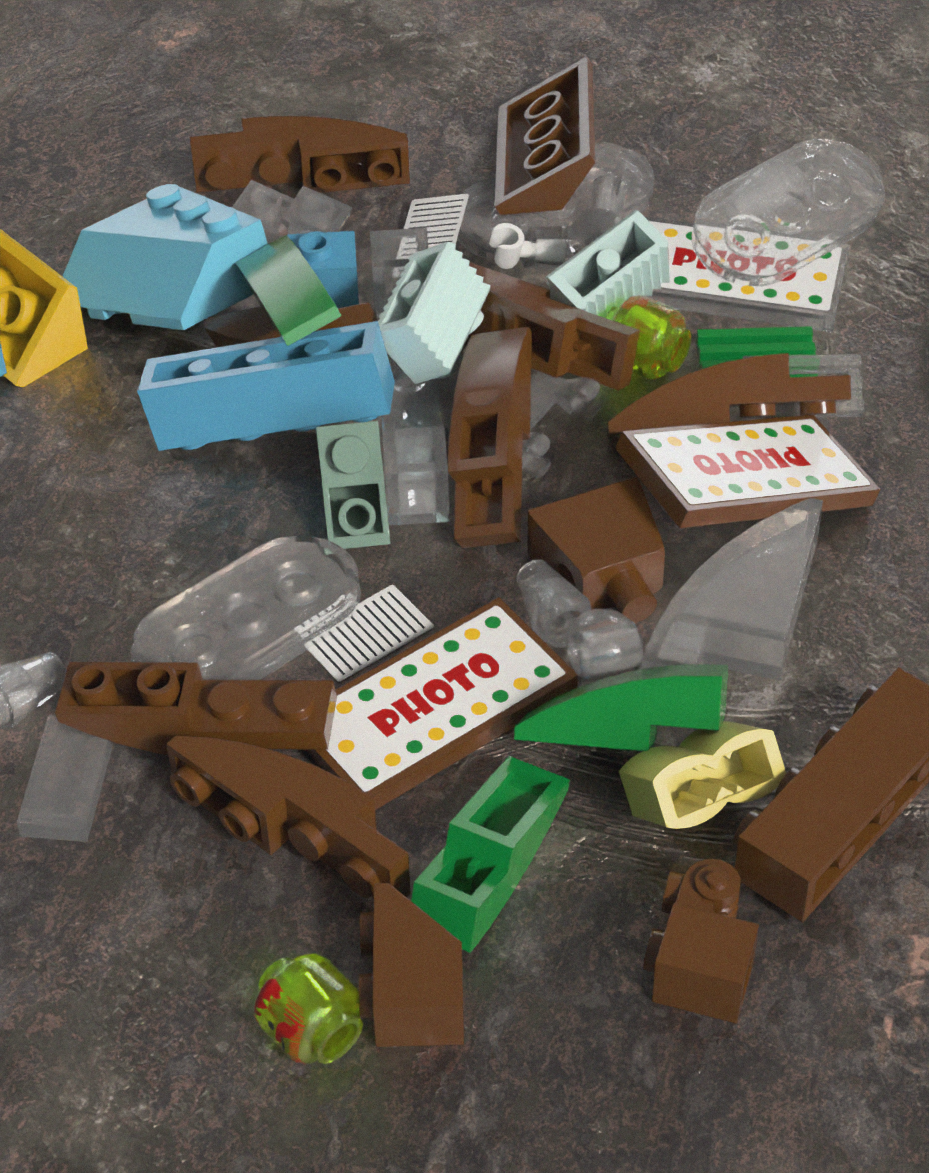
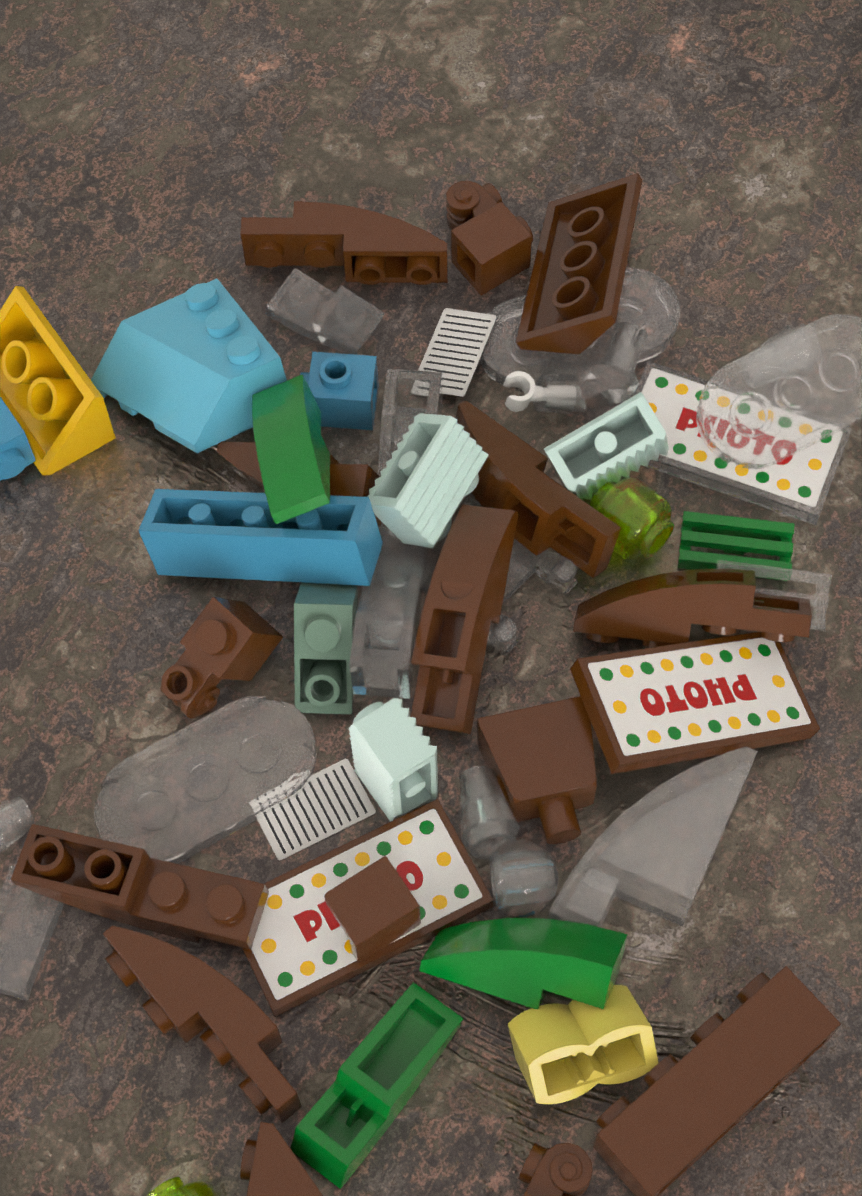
camera: 10 degrees right, 15 degrees up
none -> reddish brown brick [160,597,283,719]
none -> reddish brown panel [324,855,421,963]
none -> light aqua brick [349,698,438,822]
none -> reddish brown brick [446,181,533,296]

